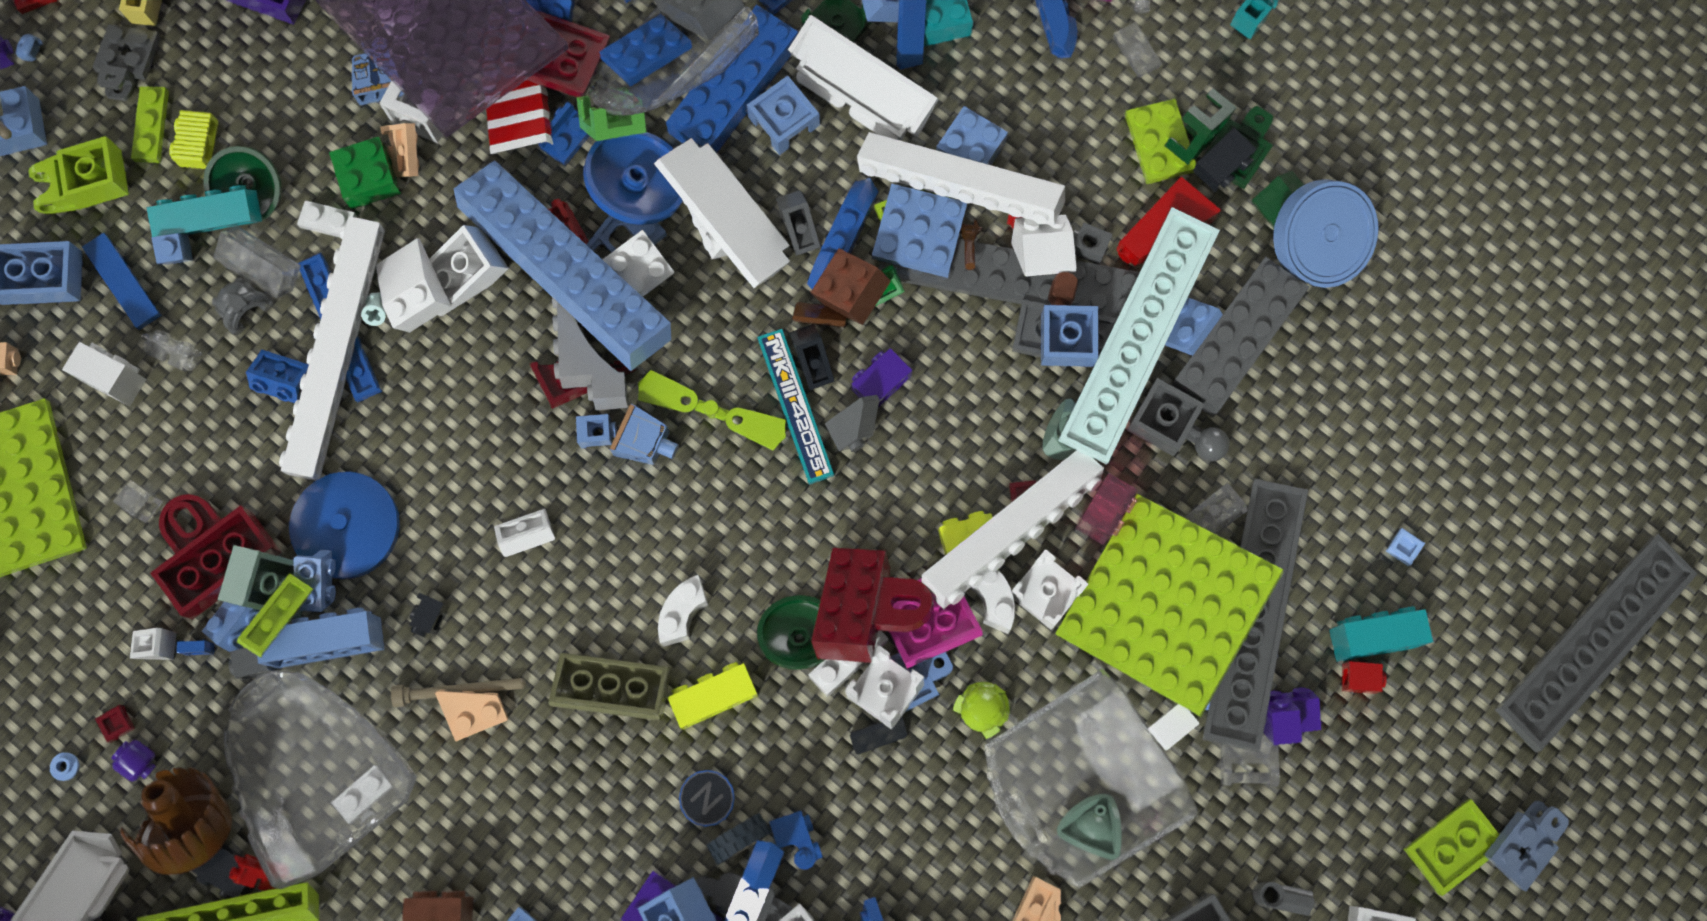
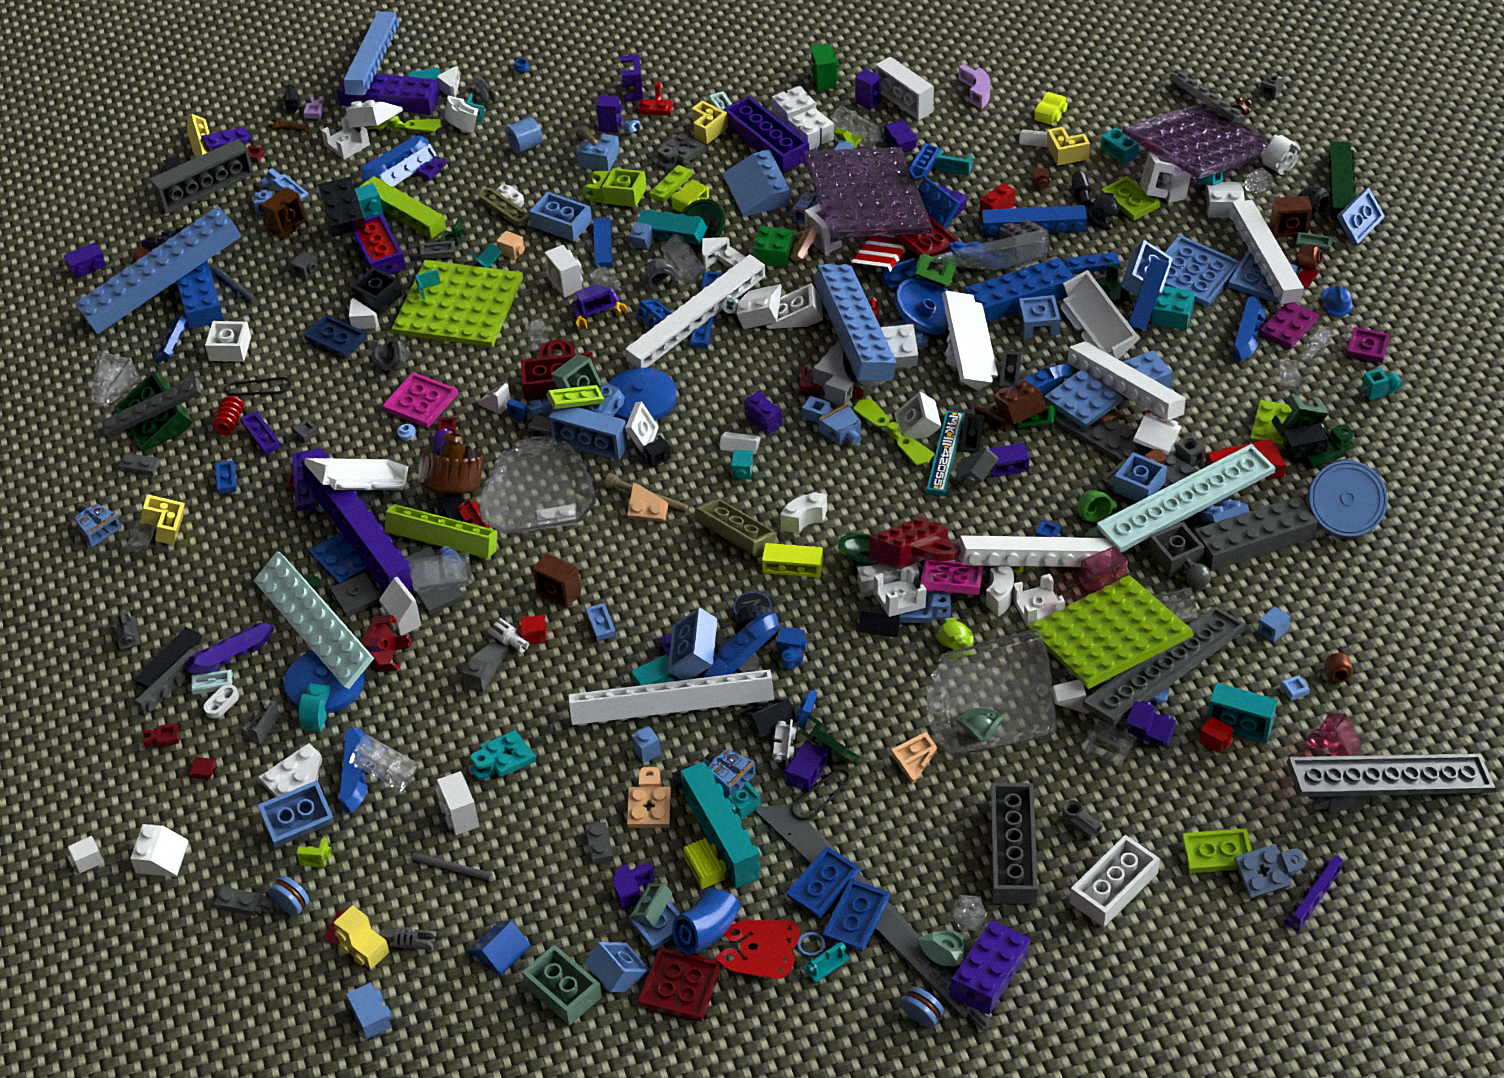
camera: 35 degrees right, 30 degrees down
none -> dark pink plate [382,372,458,428]
none -> dark purple torso [571,284,627,331]
none -> white plate [625,401,659,452]
none -> white slope [702,237,730,269]
none -> medium blue slope [723,150,791,217]
none -> teal brick [731,450,753,480]
none -> dark purple brick [744,391,782,434]
none -> white slope [894,392,941,439]
none -> blue tile [1035,520,1061,537]
none -> bright green piece [1077,490,1117,522]
none -> medium blue brick [1258,606,1291,643]
none -> dark purple hinge [1284,855,1343,931]
none -> clear pink brick [1307,713,1363,756]
none -> copper head [1324,653,1353,683]

